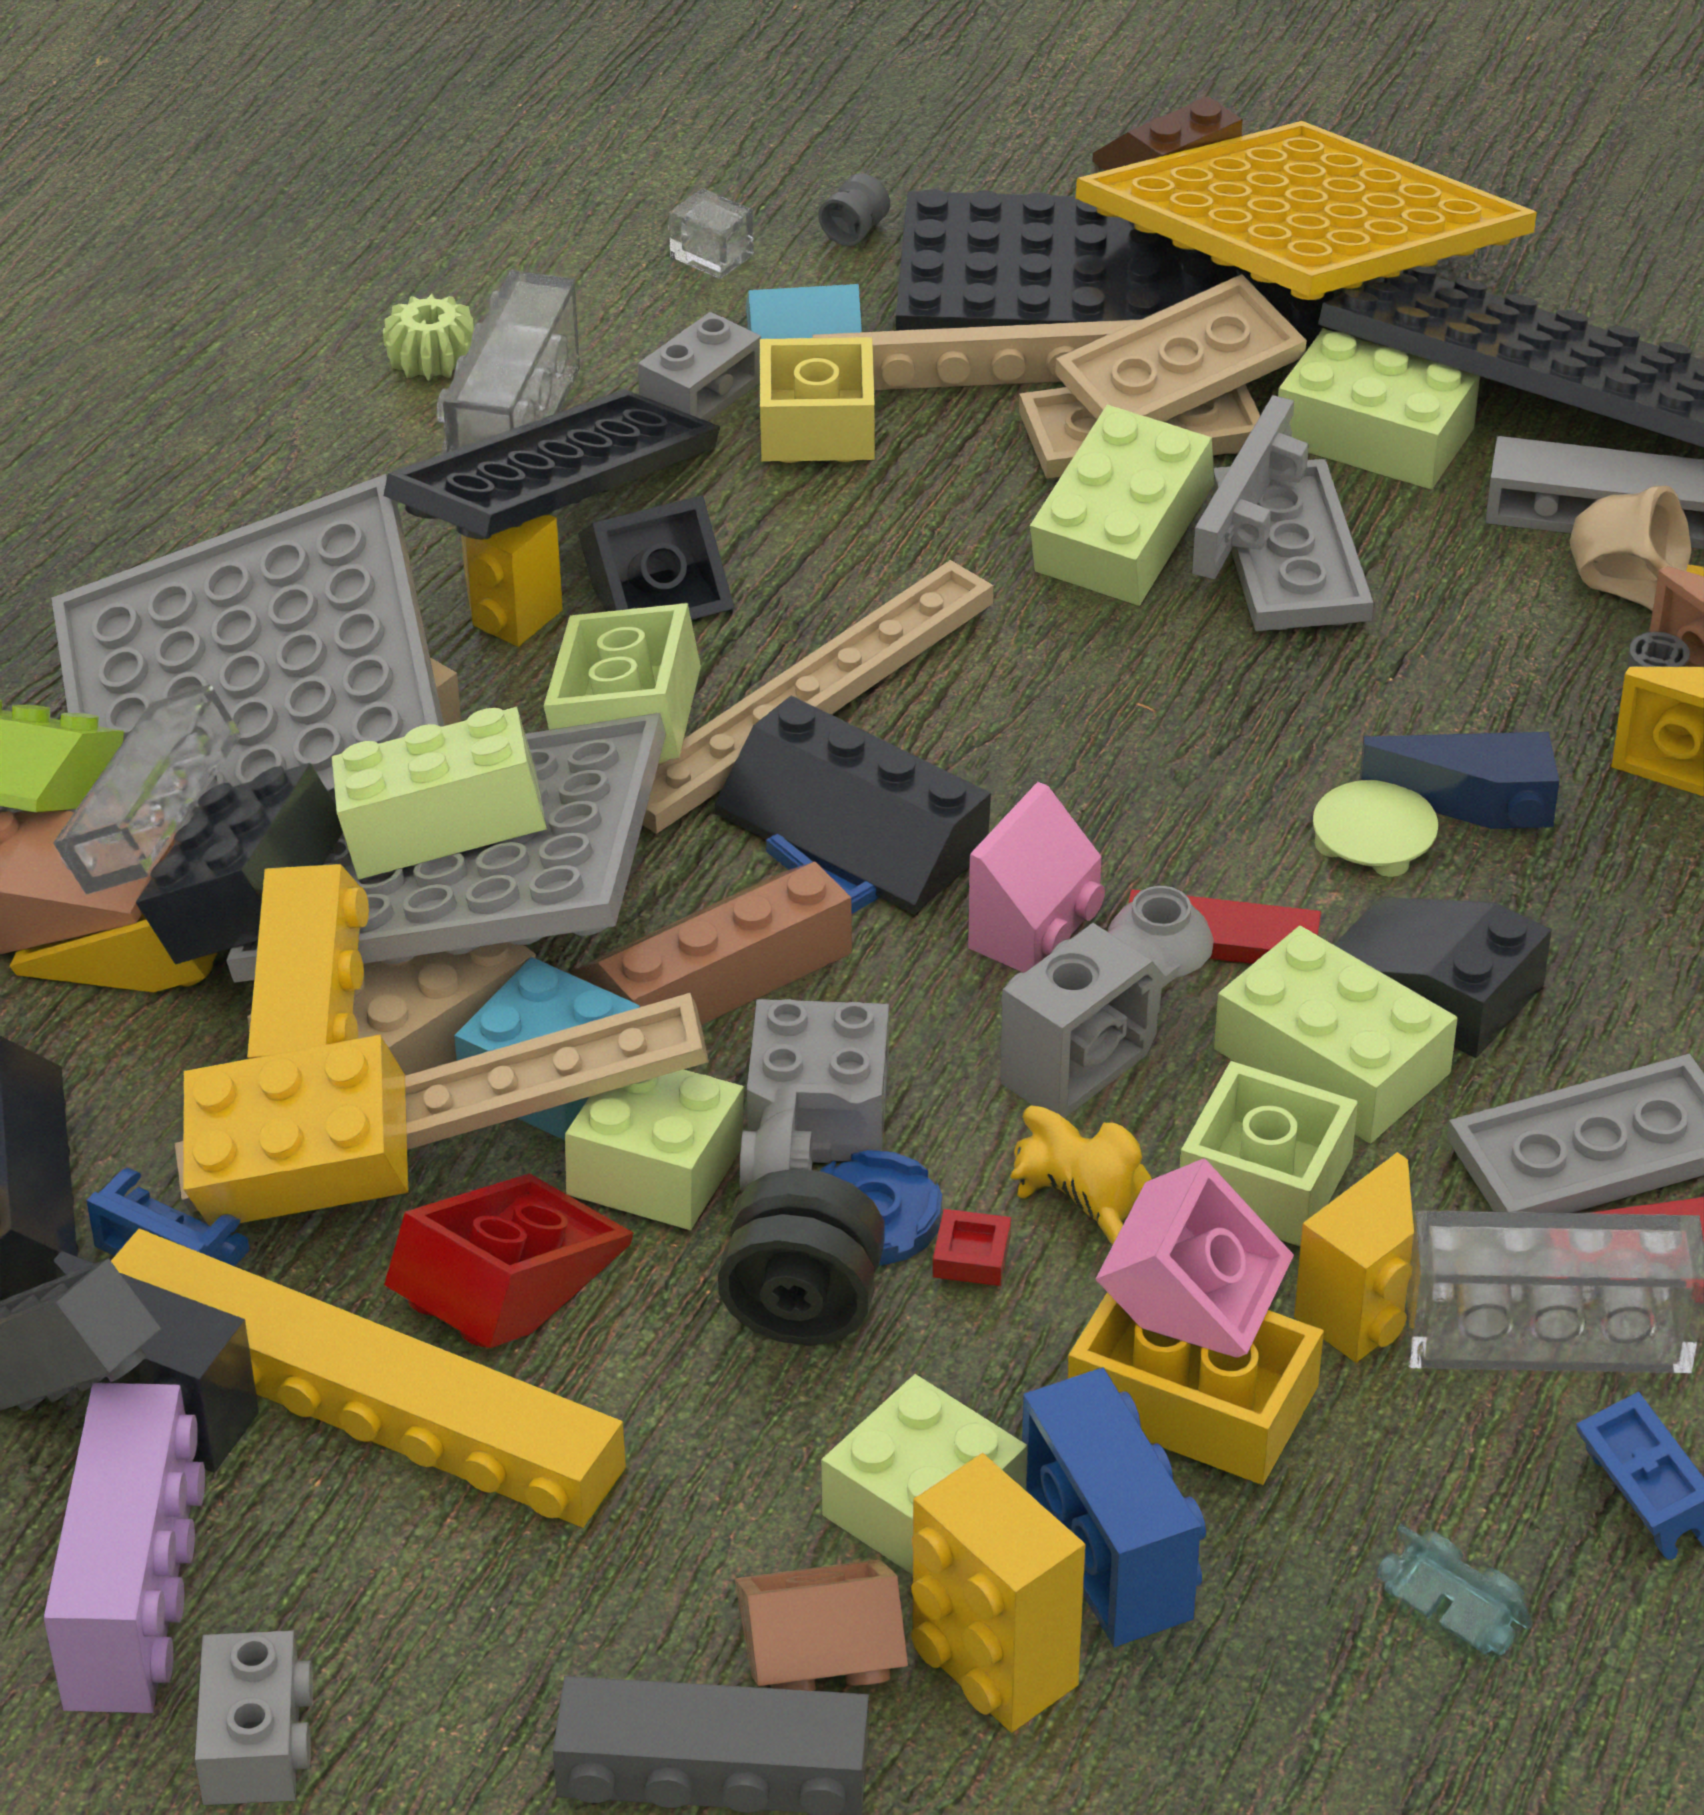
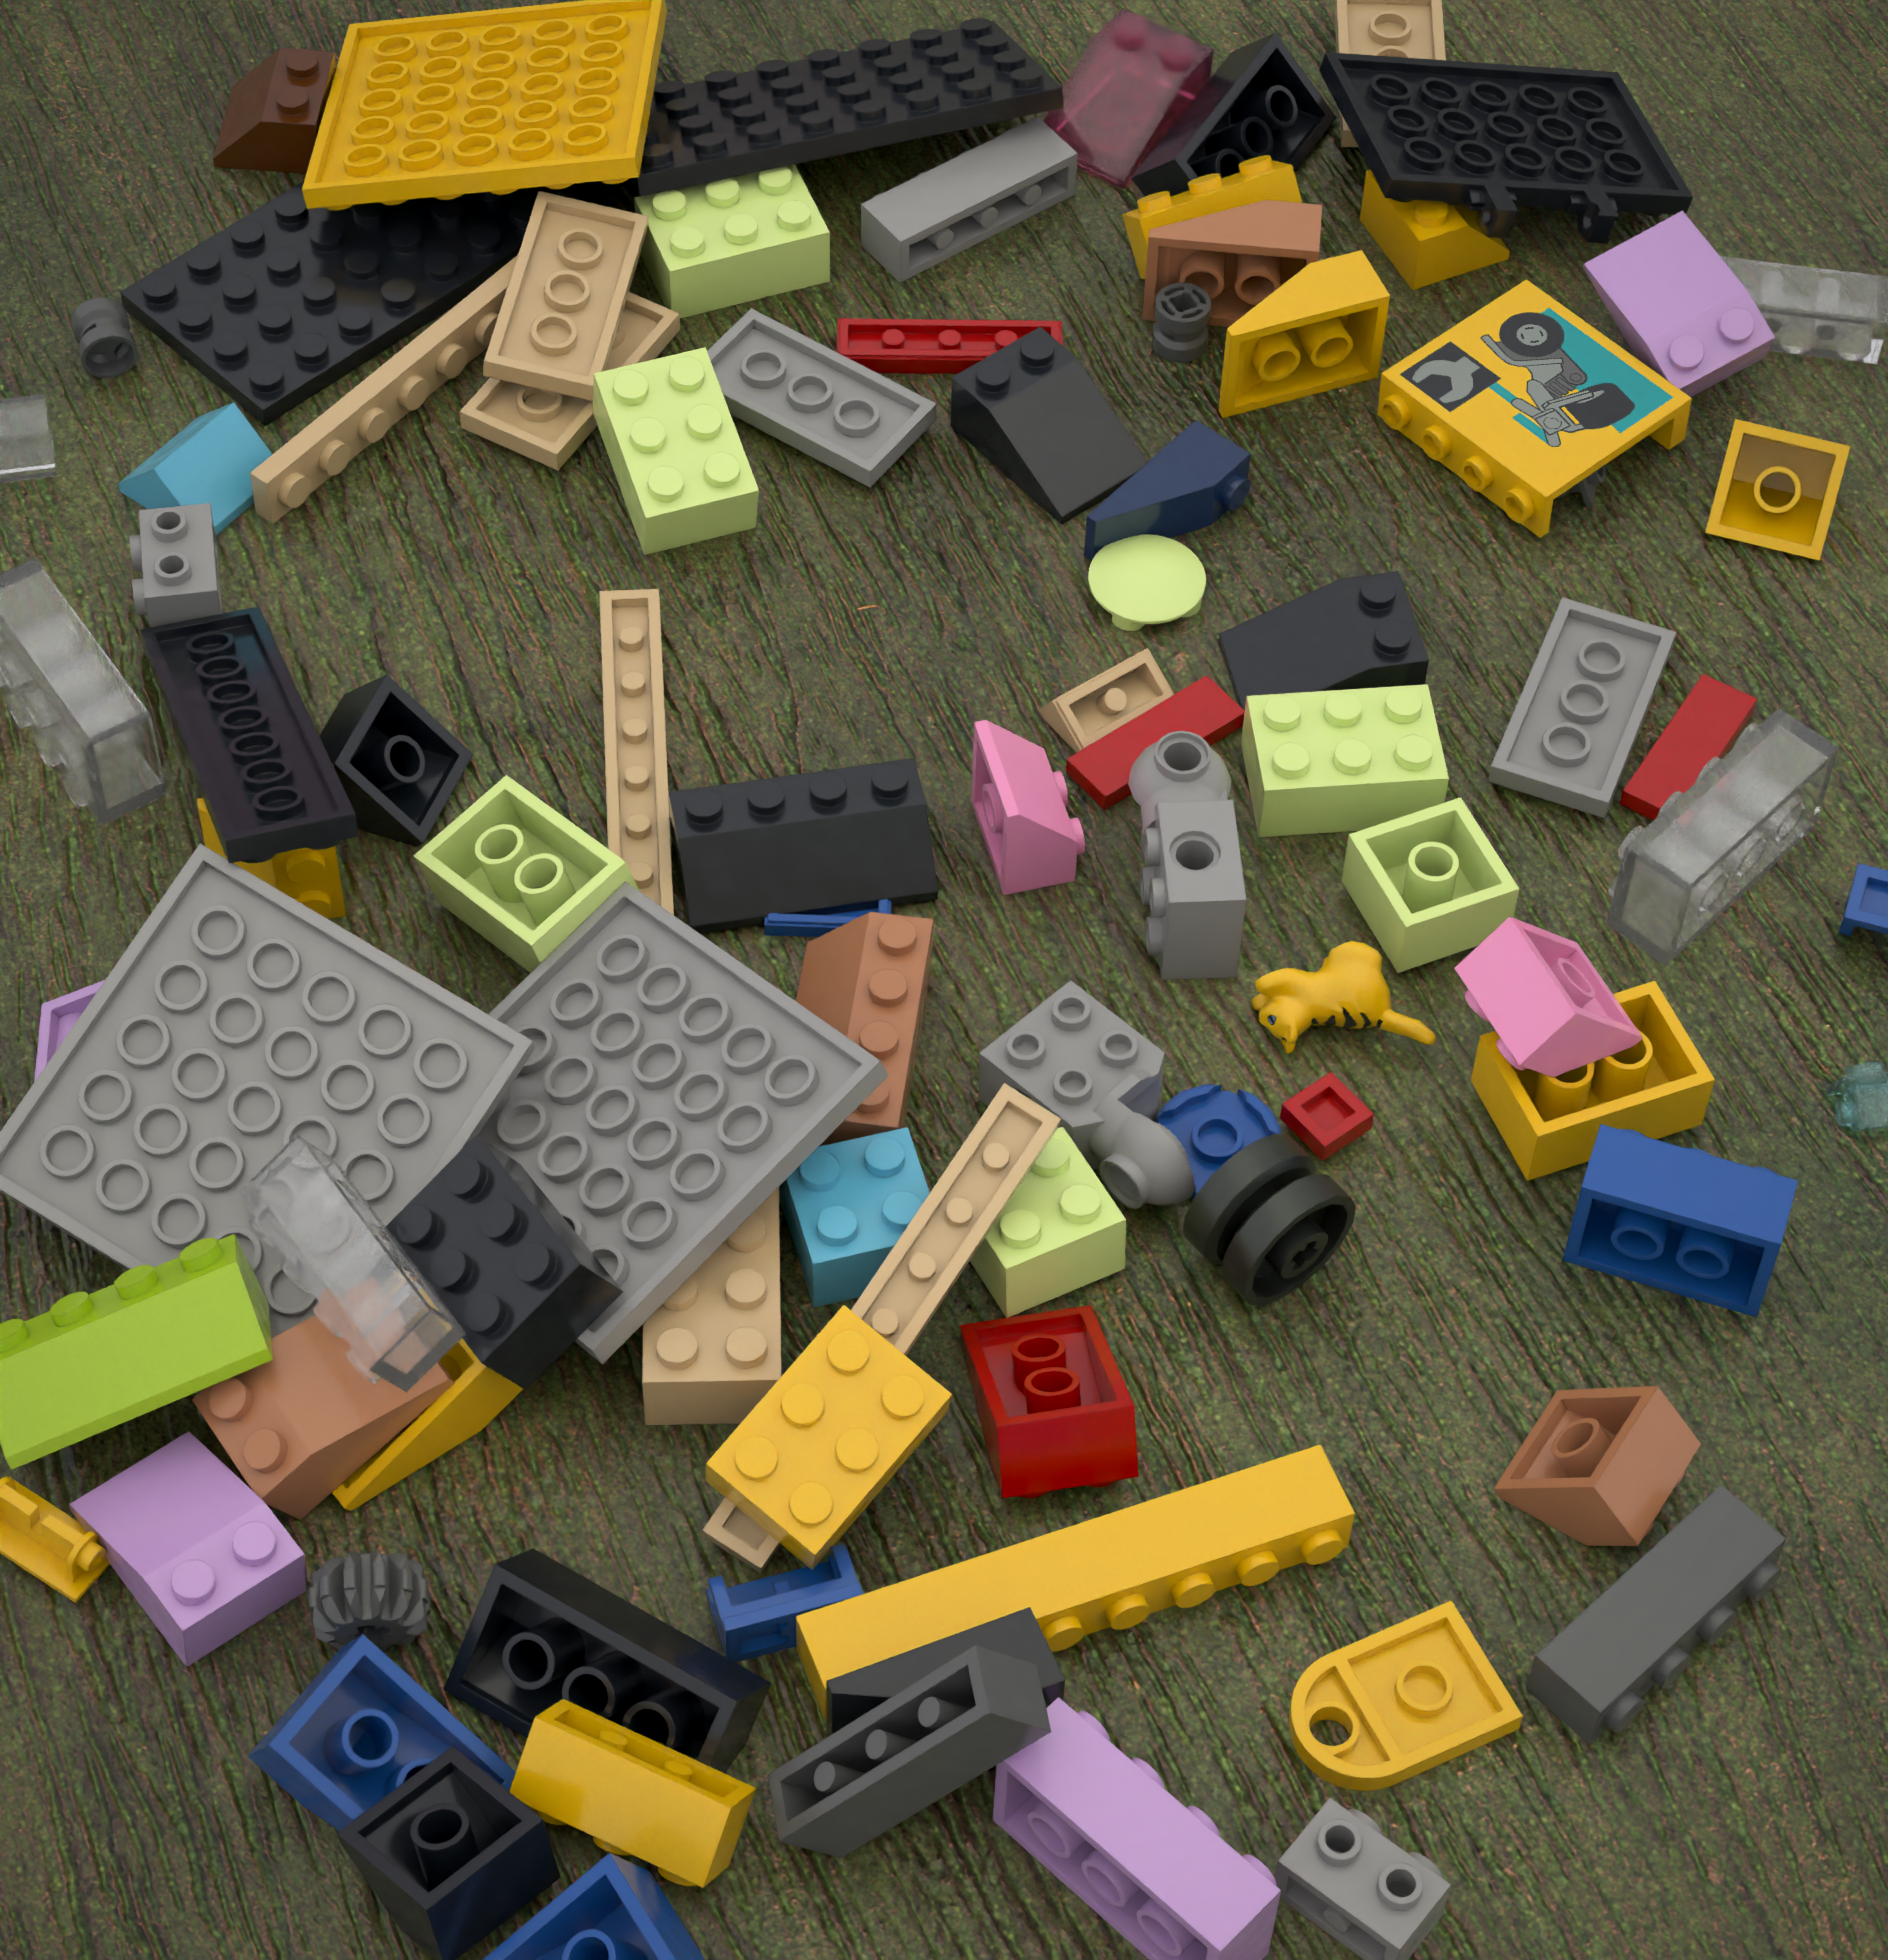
camera: 50 degrees left, 10 degrees up
yellow brick [247,864,369,1059] -> none
yellowish green brick [332,707,547,880] -> none
light yellow brick [760,337,875,463] -> none
yellowish green brick [821,1374,1028,1575] -> none
yellow brick [911,1452,1085,1733] -> none
light grey hinge [1192,395,1309,579] -> none
yellow slope [1294,1152,1414,1363] -> none
tan piece [1570,485,1692,611] -> none
none -> red tile [837,318,1063,374]
none -> black slope [951,327,1147,525]
none -> tan slope [1039,648,1174,753]
none -> yellow tile [1288,1600,1523,1791]

